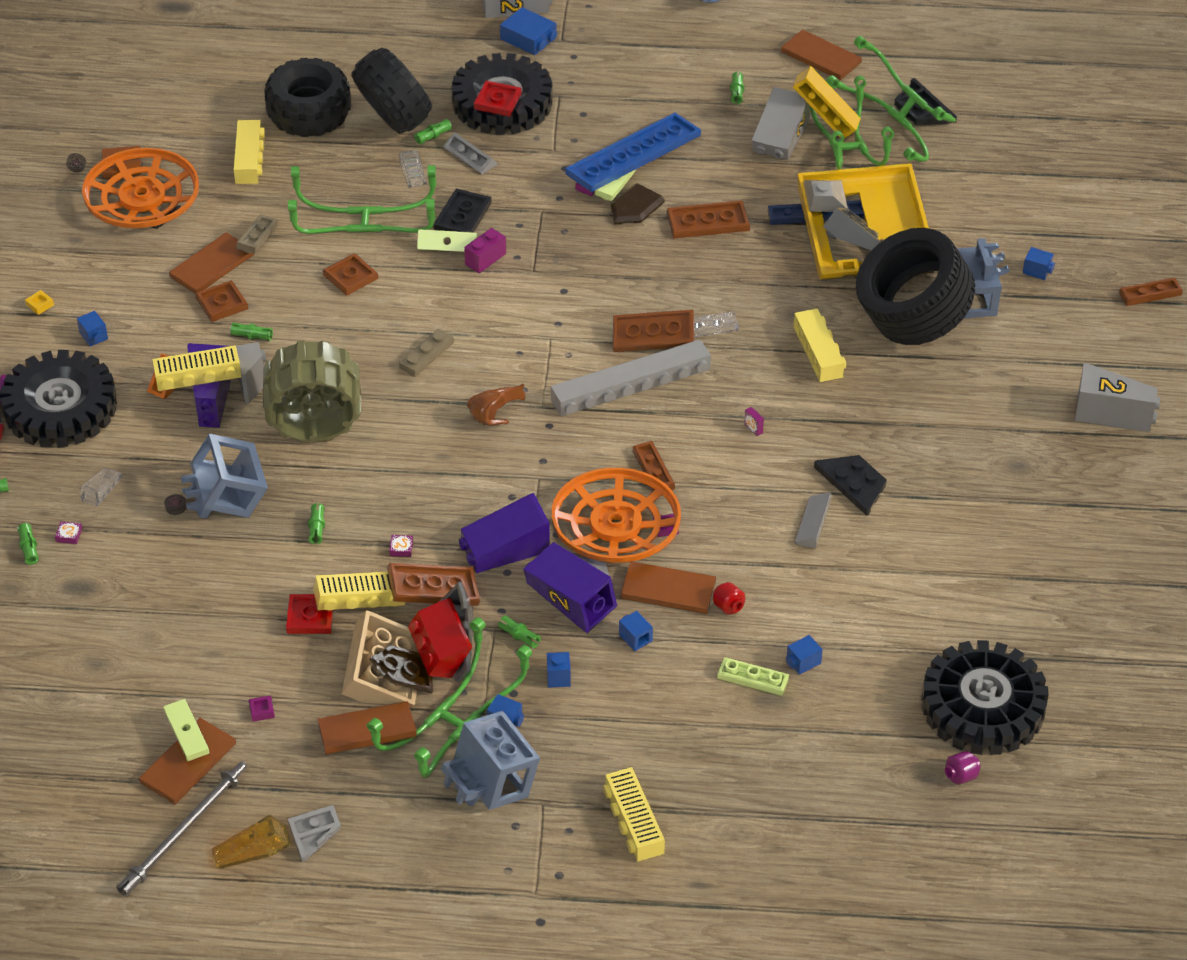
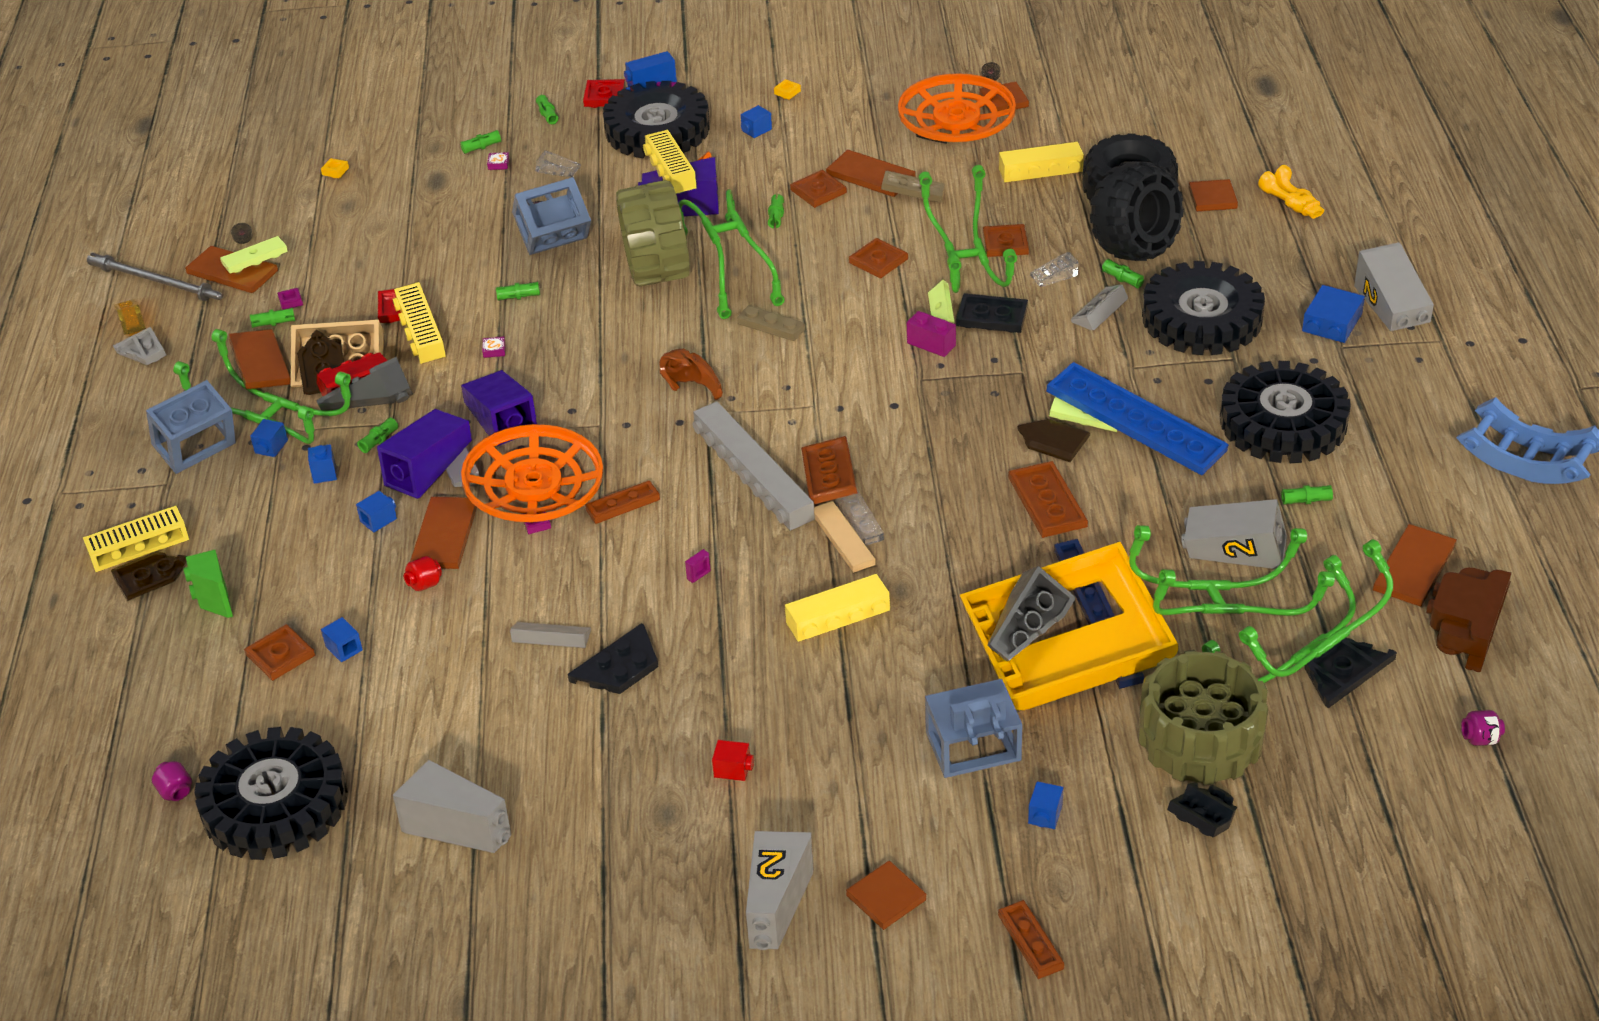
camera: 85 degrees right, 5 degrees down
light grey slope [236,342,266,404] -> none
dark orange tile [387,563,480,606] -> none
red plate [474,81,522,116] -> none
yellowish green tile [717,657,789,696] -> none
yellow brick [793,66,861,138] -> none
light grey slope [803,180,848,212] -> none
black tyre [855,228,975,345] -> none
none -> dark brown tile [111,552,187,601]
none -> bright green slope [183,550,233,618]
none -> clear smoke tile [231,223,253,244]
none -> dark orange tile [244,624,315,681]
none -> bright green pin [250,308,295,328]
none -> yellow plate [321,158,349,178]
none -> light grey slope [393,760,511,853]
none -> bright green bar [678,189,785,319]
none -> red brick [712,740,754,781]
none -> tan tile [814,501,875,573]
none -> dark orange tile [846,861,926,930]
none -> dark orange tile [983,224,1029,257]
none -> olive wheel [1138,650,1268,785]
none -> black slope [1167,782,1237,837]
none -> dark orange tile [1189,179,1238,212]
none -> black wheel [1220,361,1351,464]
none -> yellow piece [1258,165,1324,219]
none -> reddish brown brick [1426,567,1511,672]
none -> magenta head [1461,710,1505,746]

